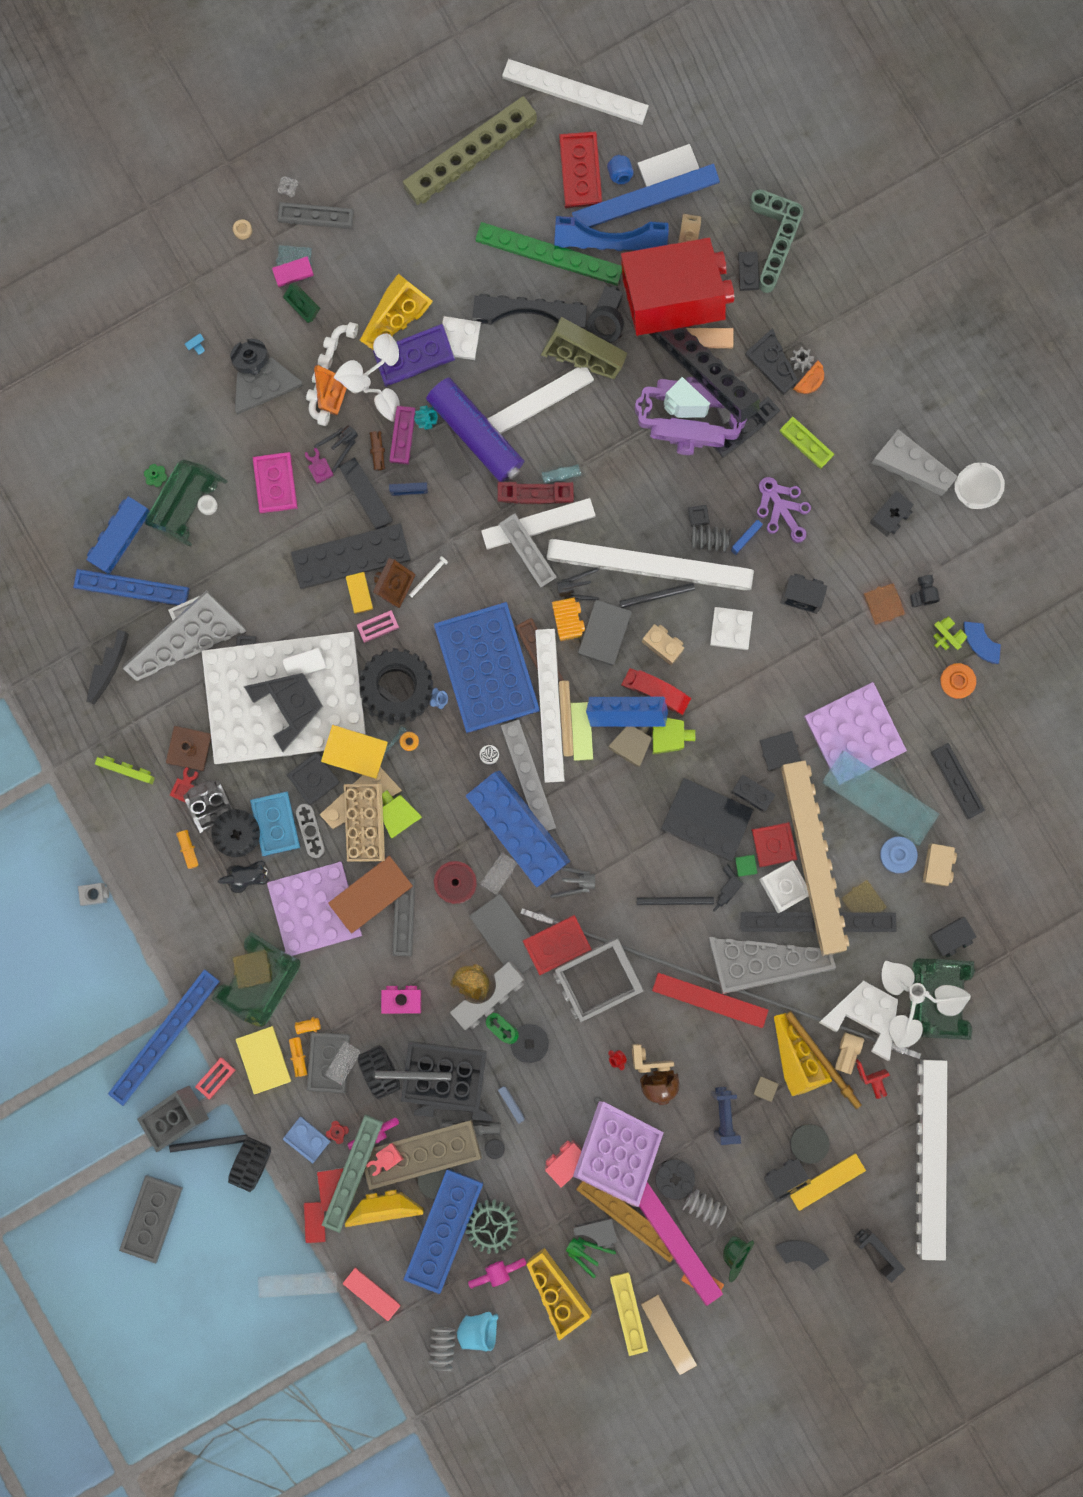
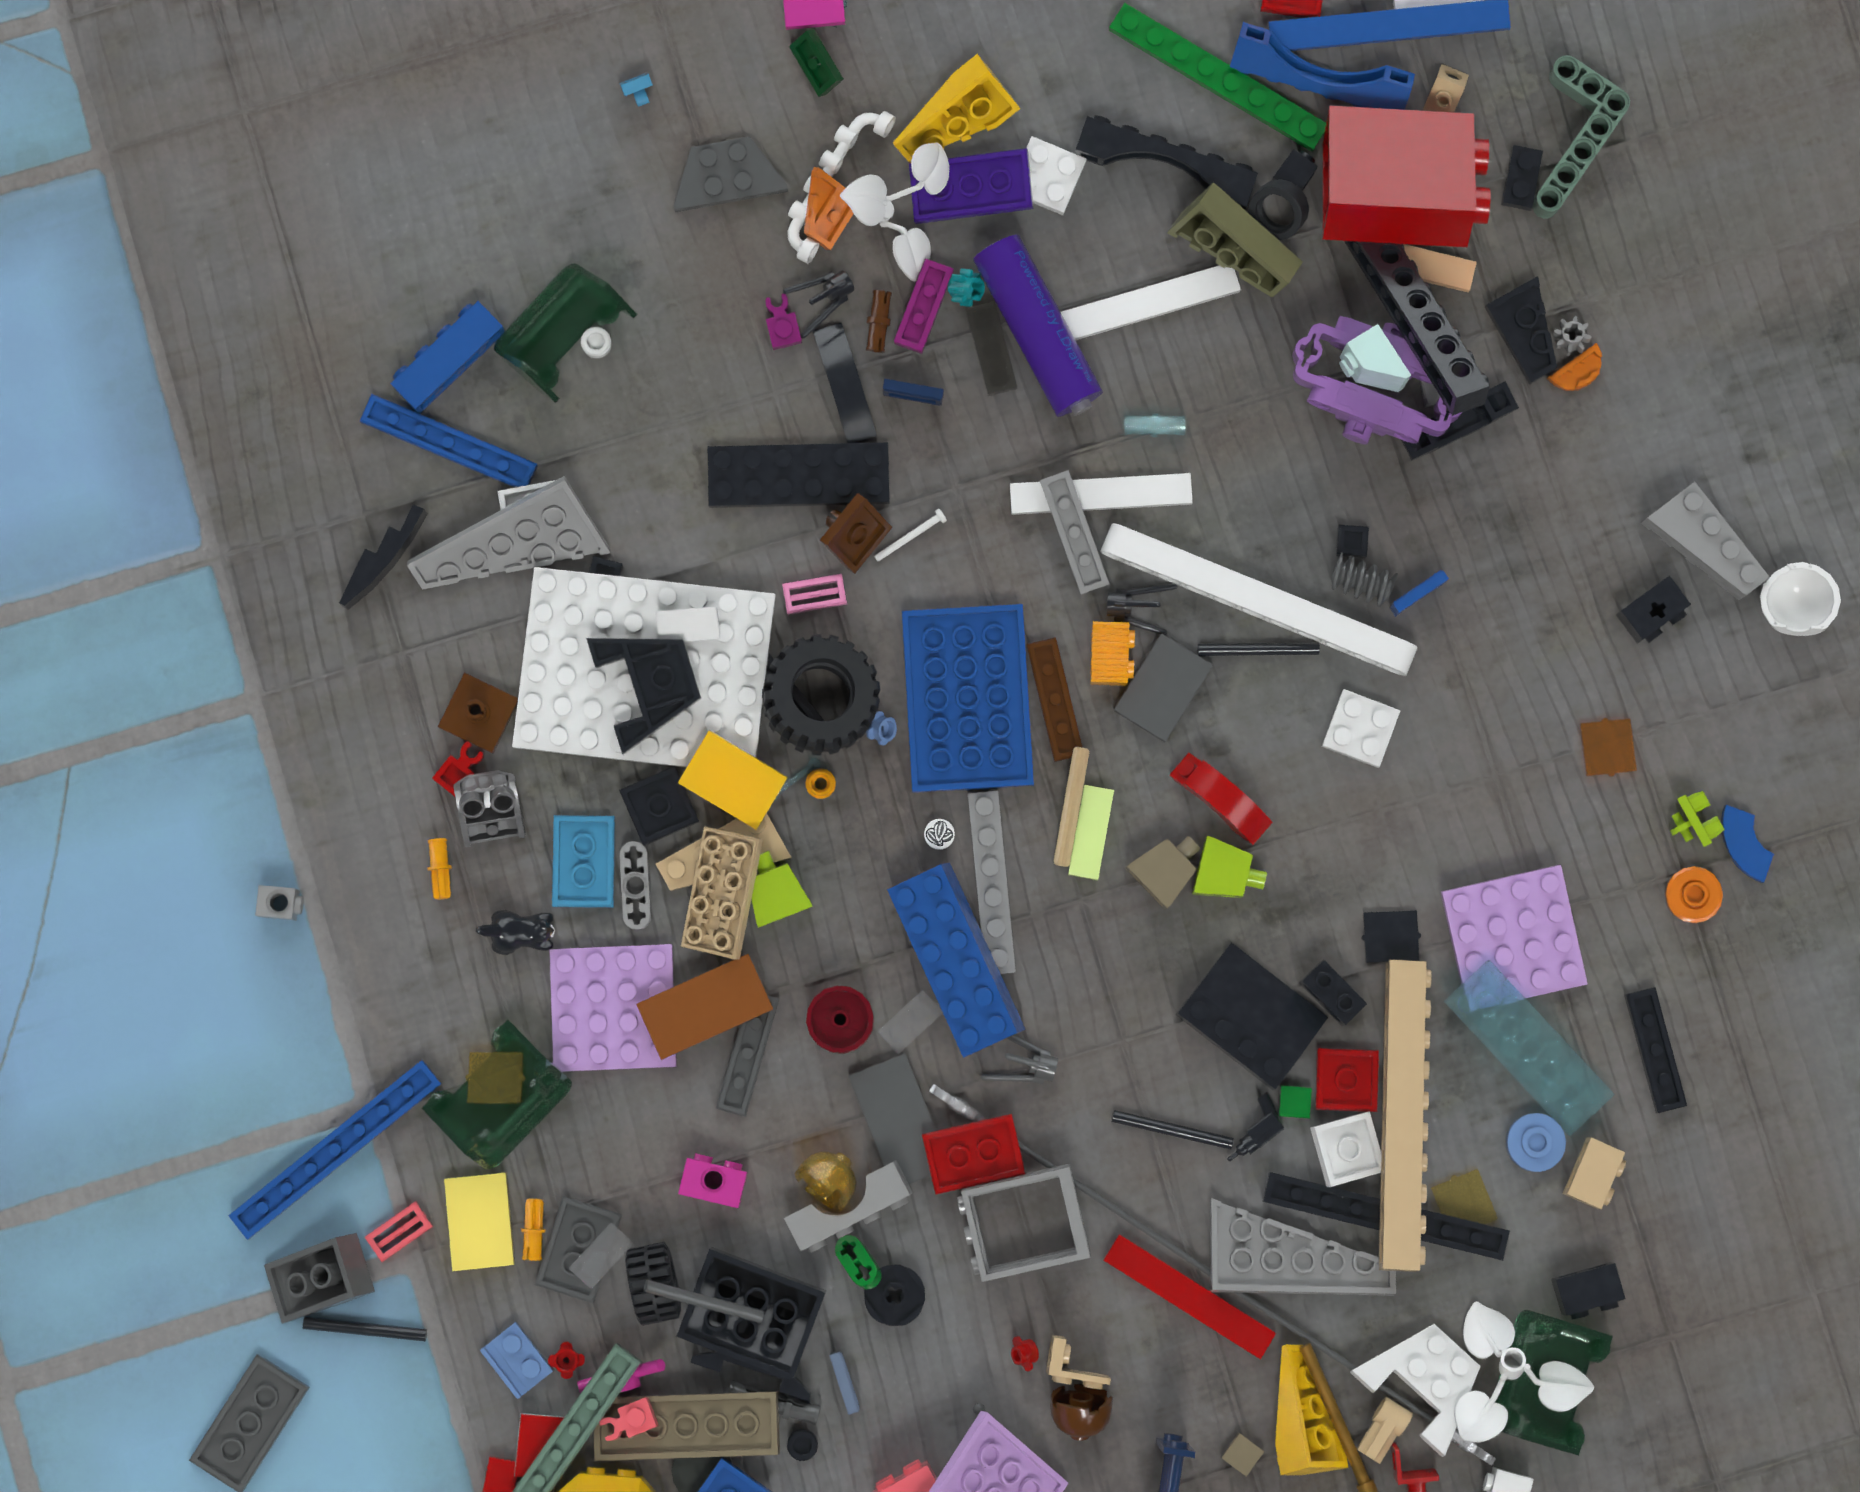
camera: 10 degrees right, 0 degrees up
lime plate [95,756,155,785] -> none
green plant [144,464,168,487] -> none
black wheel [211,809,260,857] -> none
black tyre [228,1137,271,1192] -> none
black plate [230,339,269,375] -> none
dark pink tile [252,452,298,514] -> none
light orange pin [295,1017,321,1035] -> none
yellow tile [346,572,373,614] -> none
dark red slope [497,482,574,504] -> none
white plate [536,629,565,783] -> none
blue brick [586,697,668,727] -> none
tan brick [642,624,684,666] -> none
medium lavender plant [757,477,811,543] -> none
lime plate [779,416,834,469] -> none
black brick [780,574,828,614] -> none
black piece [910,575,940,608] -> none

